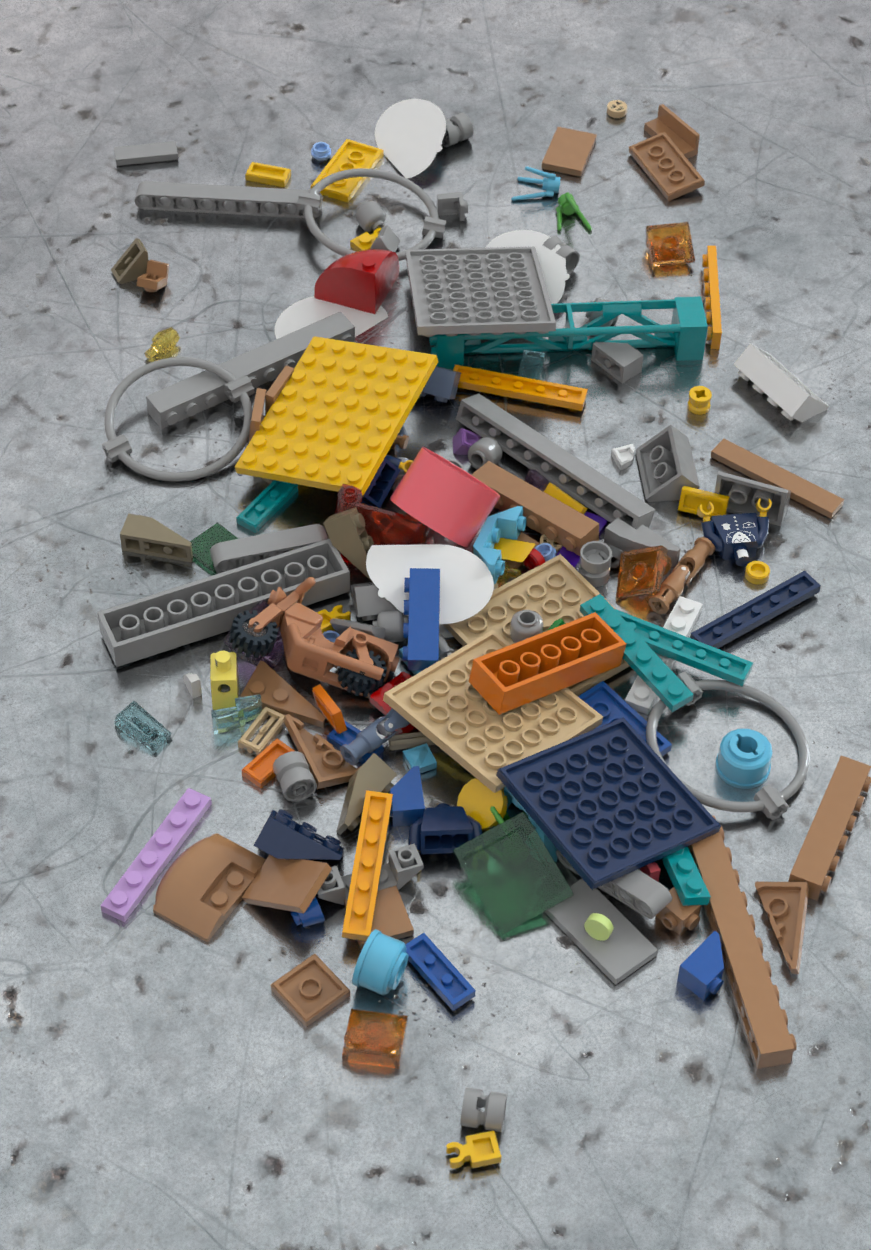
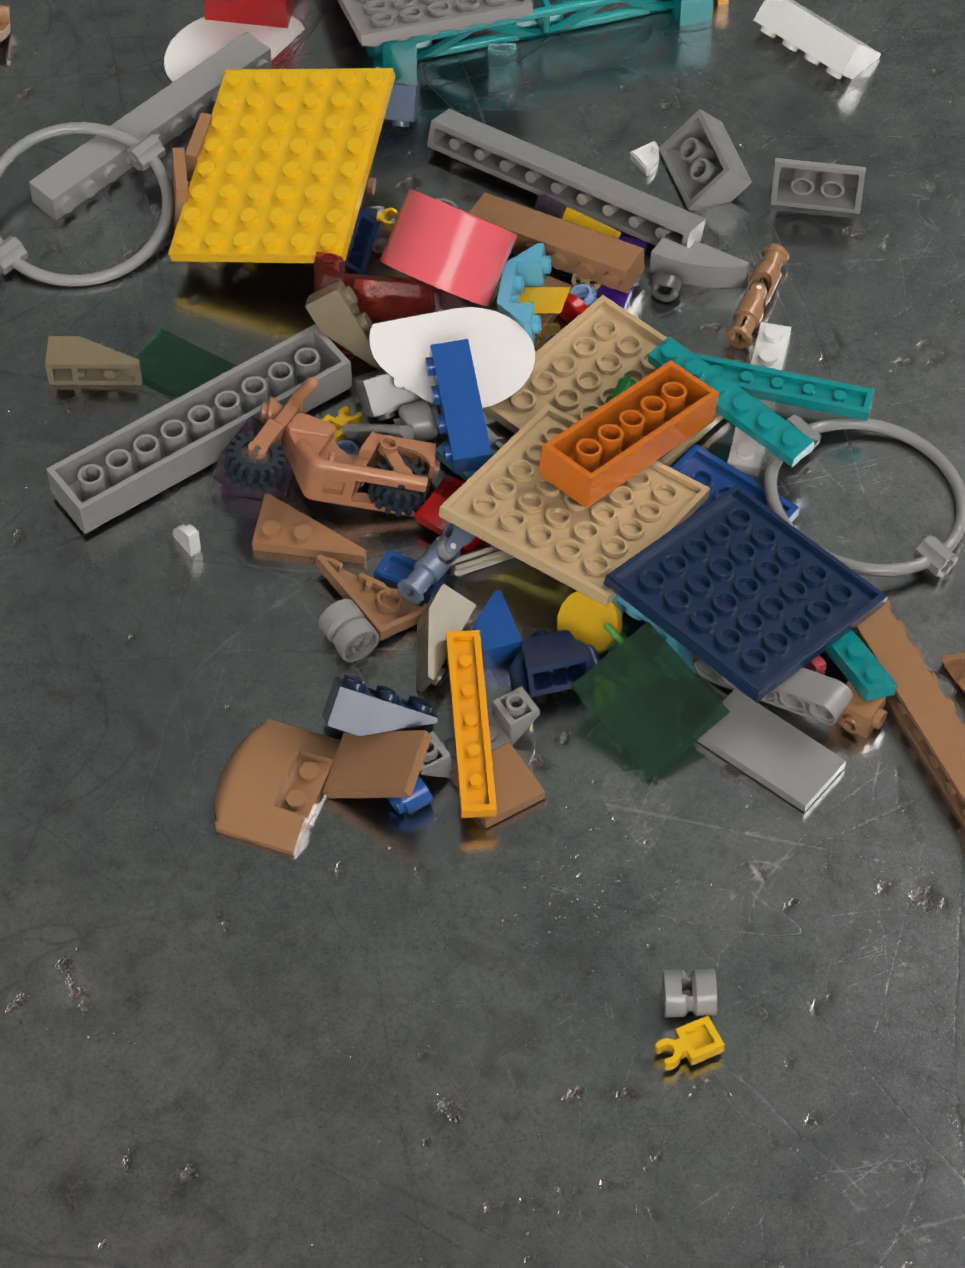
camera: 10 degrees left, 5 degrees up
lavender plate [101,788,212,922] -> none
clear light blue slope [114,701,172,751] -> none
clear yellow piece [144,327,180,360] -> none
light grey beam [210,524,328,574] -> none
light yellow torso [210,650,239,712] -> none
clear light blue slope [211,694,262,735] -> none
teal tile [236,480,298,533] -> none
tan tile [238,706,285,756] -> none
orange tile [241,738,295,789] -> none
medium nougat tile [271,954,350,1027] -> none
orange tile [312,684,347,734] -> none
clear orange slope [342,1009,408,1069] -> none
medium azure wheel [352,929,409,996] -> none
medium azure tile [403,743,437,773] -> none
blue plate [405,933,476,1011] -> none
medium lavender slope [452,428,481,455] -> none
light orange plate [453,364,588,411] -> none
light grey head [468,437,502,470] -> none
light grey head [510,610,543,643] -> none
light grey wheel [579,541,612,587] -> none
yellowish green tile [584,913,614,941] -> none
light grey slope [591,342,643,384] -> none
clear orange slope [616,545,672,599] -> none
blue slope [677,931,724,1000] -> none
yellow tile [678,486,730,518] -> none
yellow wheel [687,386,712,415] -> none
dark blue plate [690,571,821,649] -> none
dark blue torso [697,498,772,566] -> none
medium nougat tile [710,438,844,518] -> none
medium azure wheel [715,729,772,789] -> none
yellow tile [745,561,770,585] -> none

